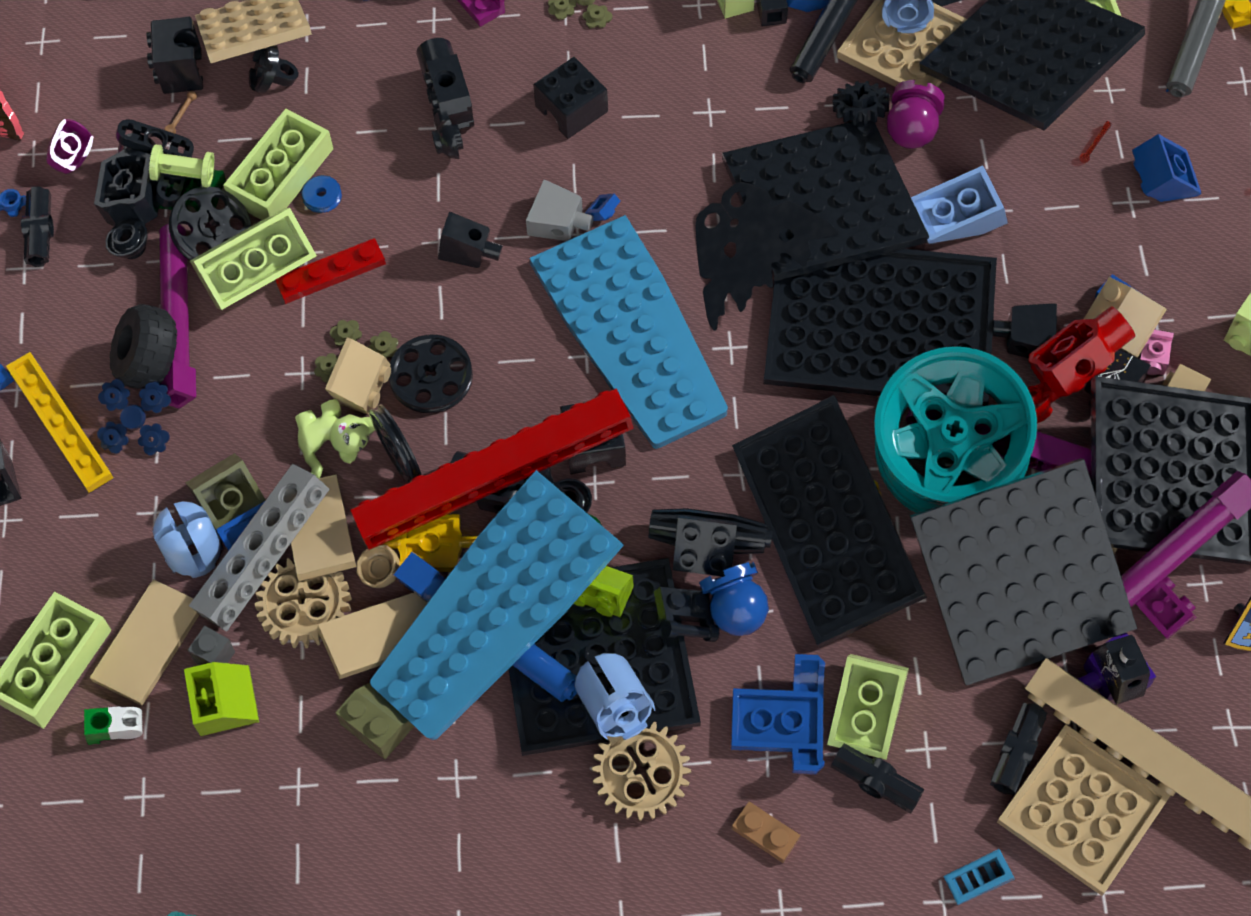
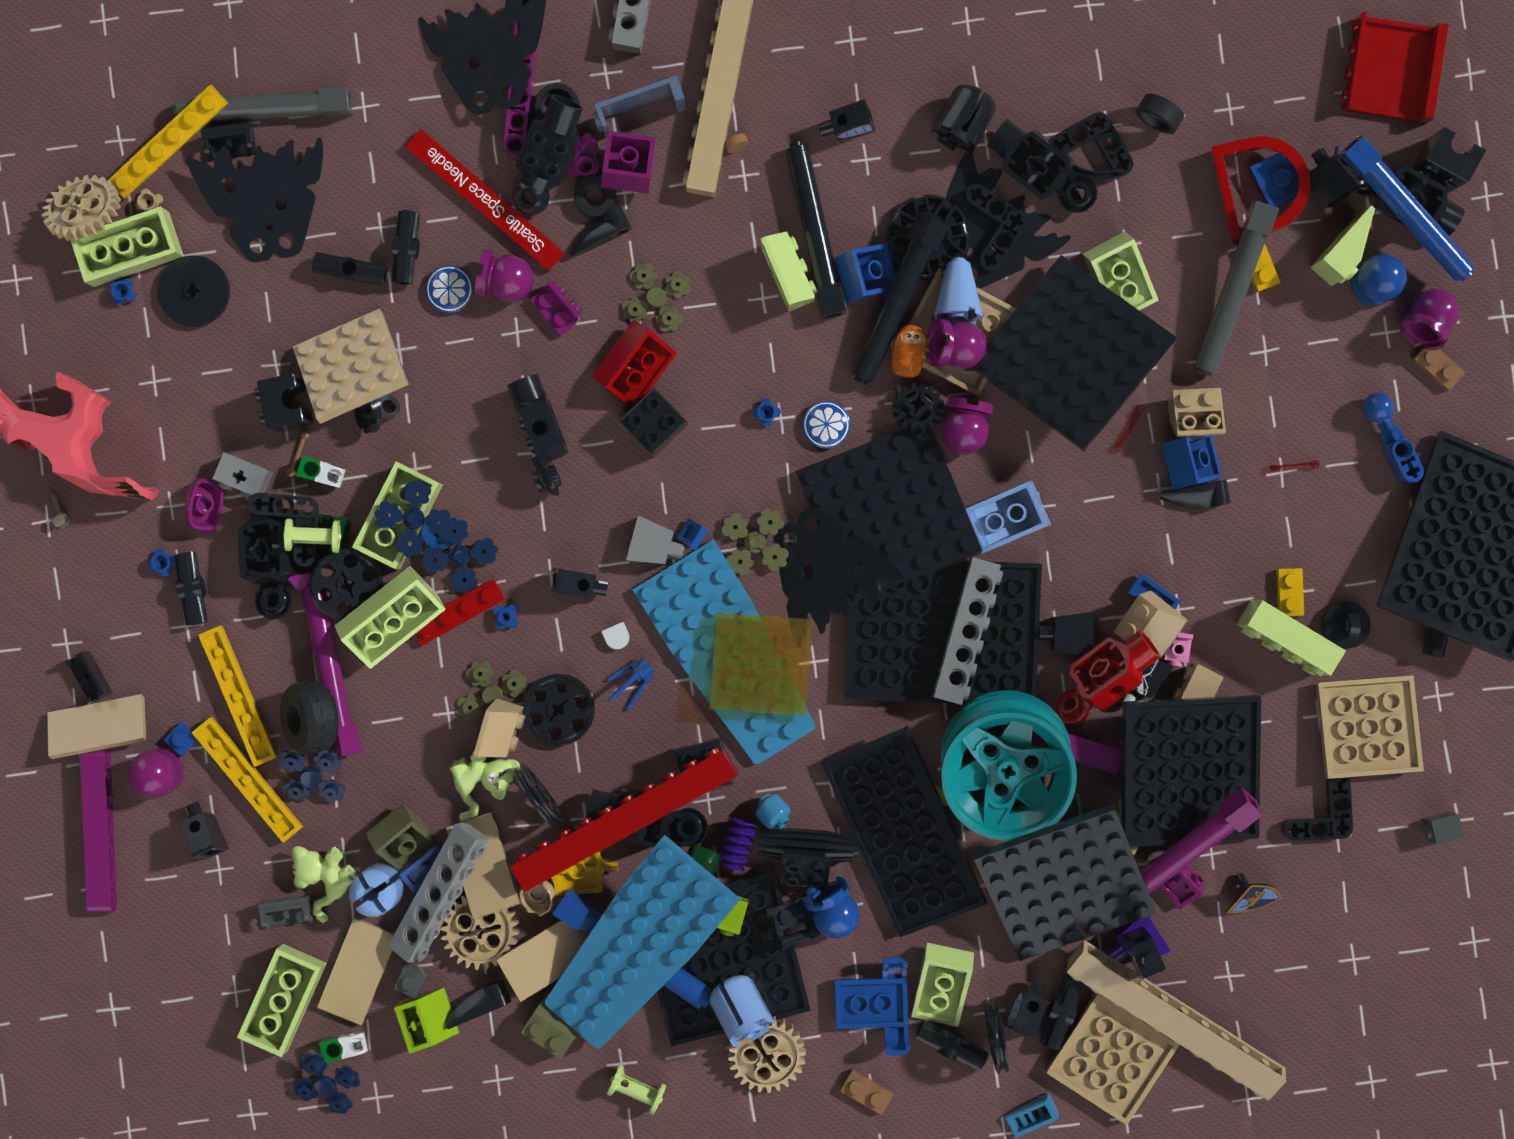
camera: 10 degrees left, 25 degrees up
none -> yellow plate [198,625,278,767]
none -> light grey brick [212,452,273,498]
none -> dark grey hinge [258,894,314,928]
none -> magenta slope [288,569,313,590]
none -> yellowish green animal [291,846,357,923]
none -> dark blue plant [293,1052,360,1114]
none -> leg [296,455,346,488]
none -> dark blue plant [374,480,453,558]
none -> dark blue plant [421,517,498,594]
none -> black piece [446,979,512,1029]
none -> blue plate [493,605,519,629]
none -> red slope [591,320,677,408]
none -> white tile [601,622,630,649]
none -> blue plant [606,657,655,711]
none -> yellowish green hose [607,1064,666,1115]
none -> clear yellow plate [710,613,813,716]
none -> dark purple piece [719,818,759,872]
none -> olive plant [722,509,789,576]
none -> blue plate [752,398,781,427]
none -> dark azure head [755,794,791,830]
none -> dish [803,401,850,448]
none -> orange piece [891,325,927,378]
none -> magenta tile [925,319,986,369]
none -> light grey brick [932,557,1003,705]
none -> black wedge [983,998,1009,1074]
none -> black torso [1004,979,1047,1038]
none -> black piece [1158,479,1231,508]
none -> tan slope [1167,388,1226,437]

